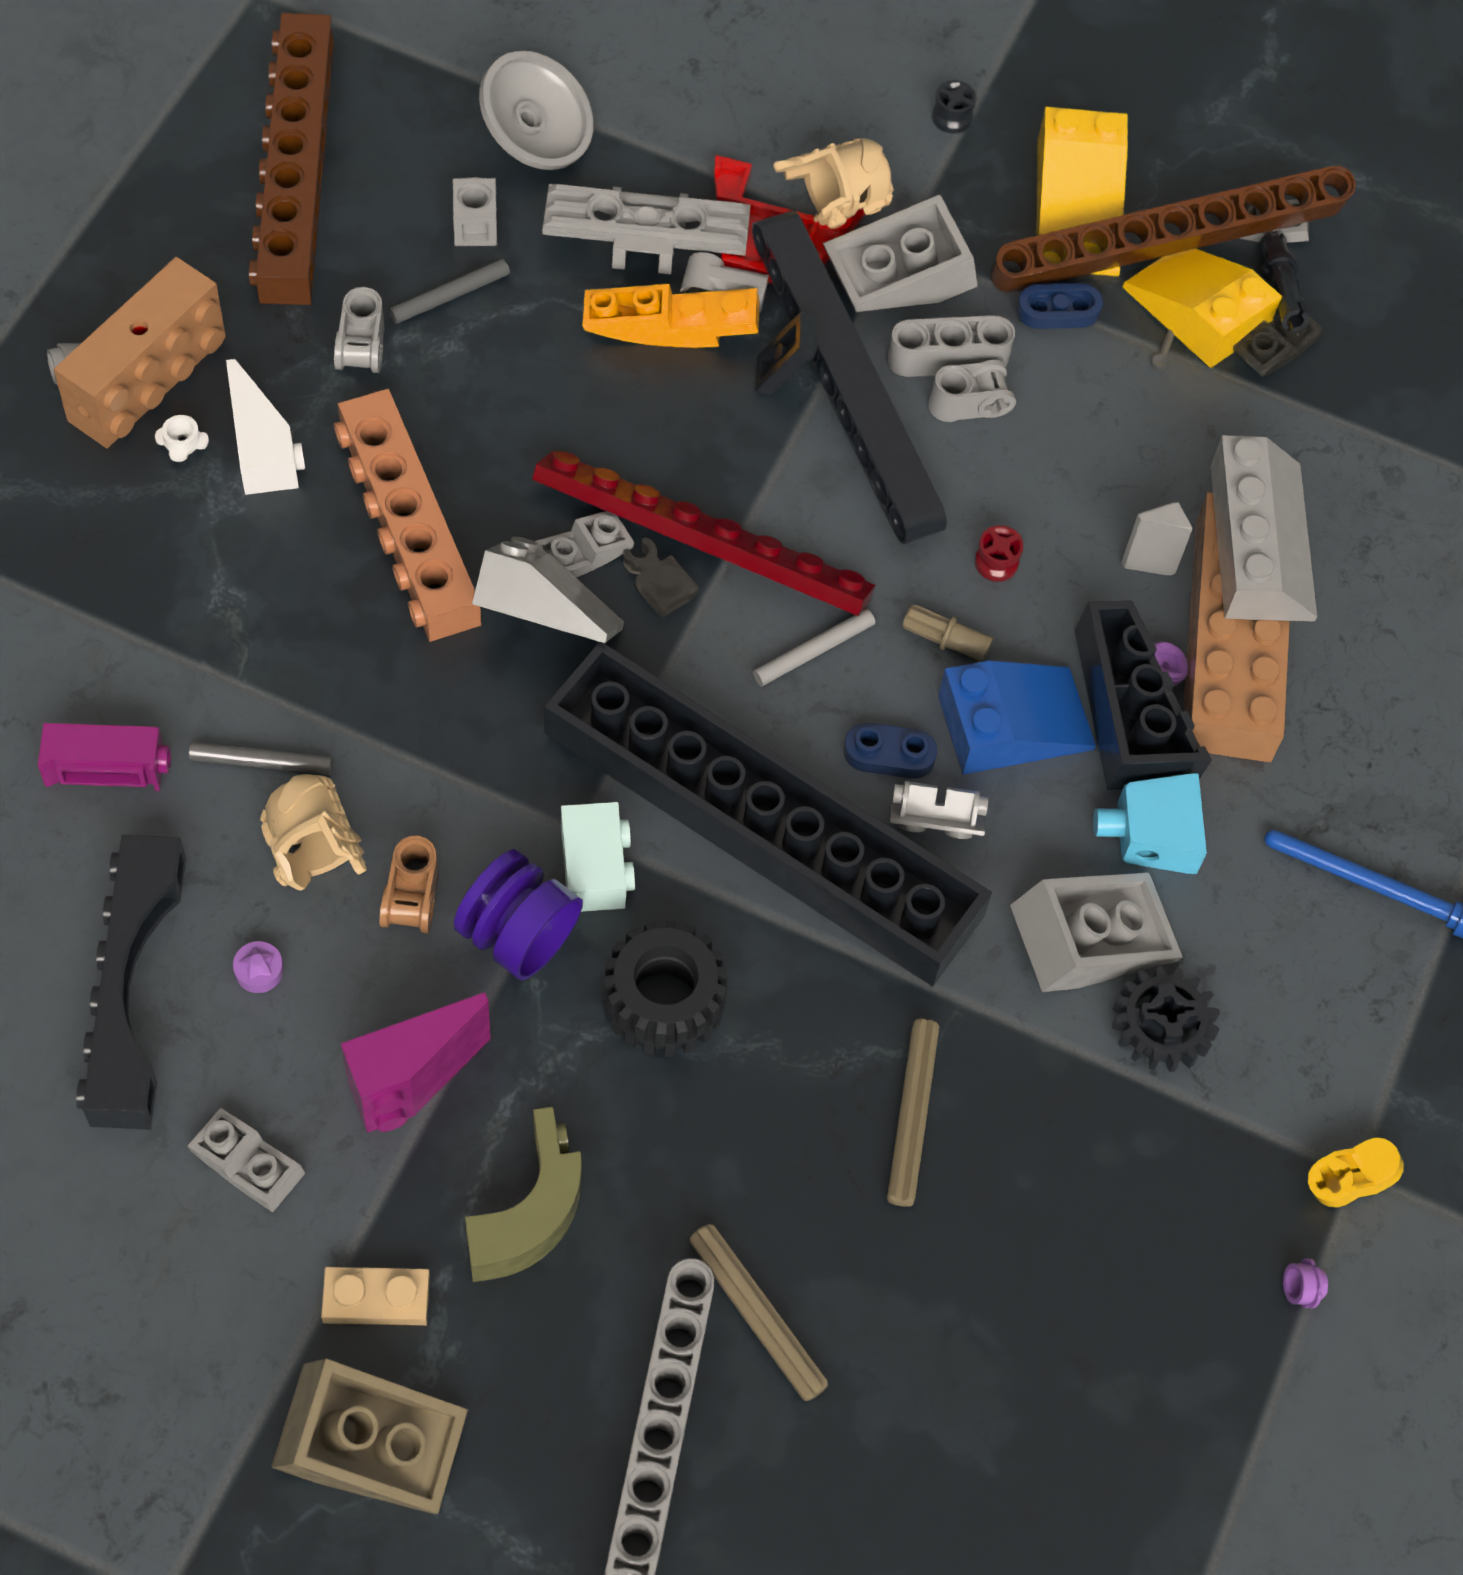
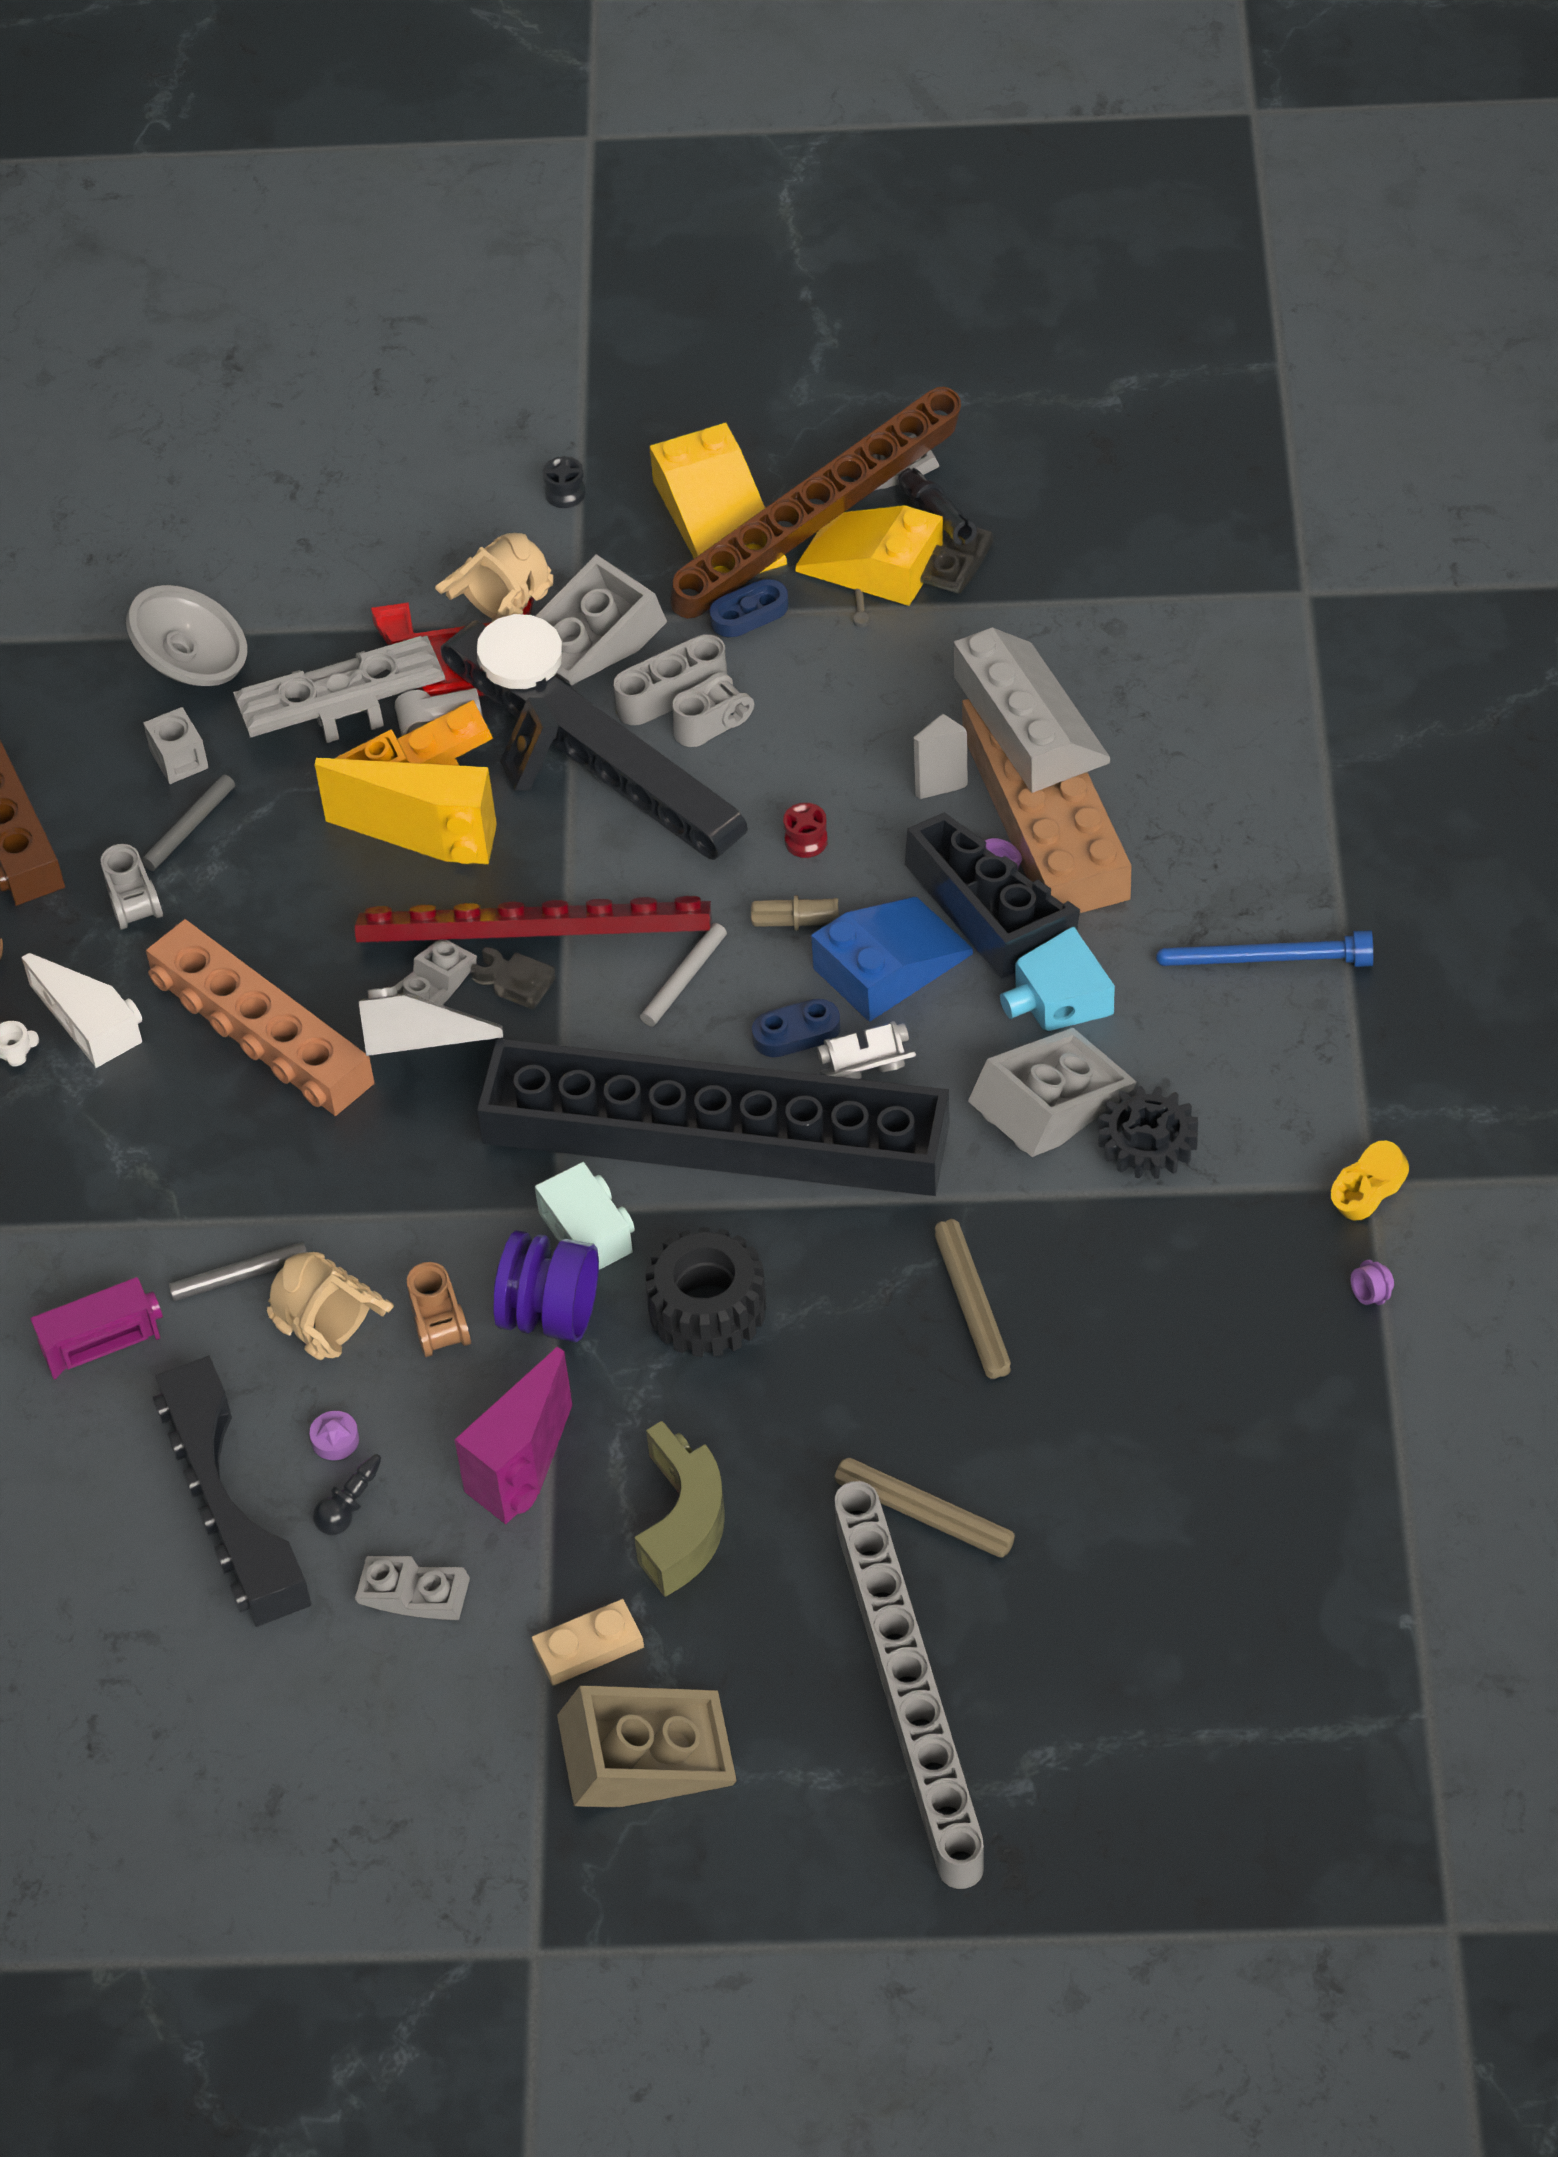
camera: 15 degrees left, 10 degrees down
none -> black bar [313,1454,381,1535]
none -> yellow slope [315,758,497,864]
none -> white tile [477,614,562,689]

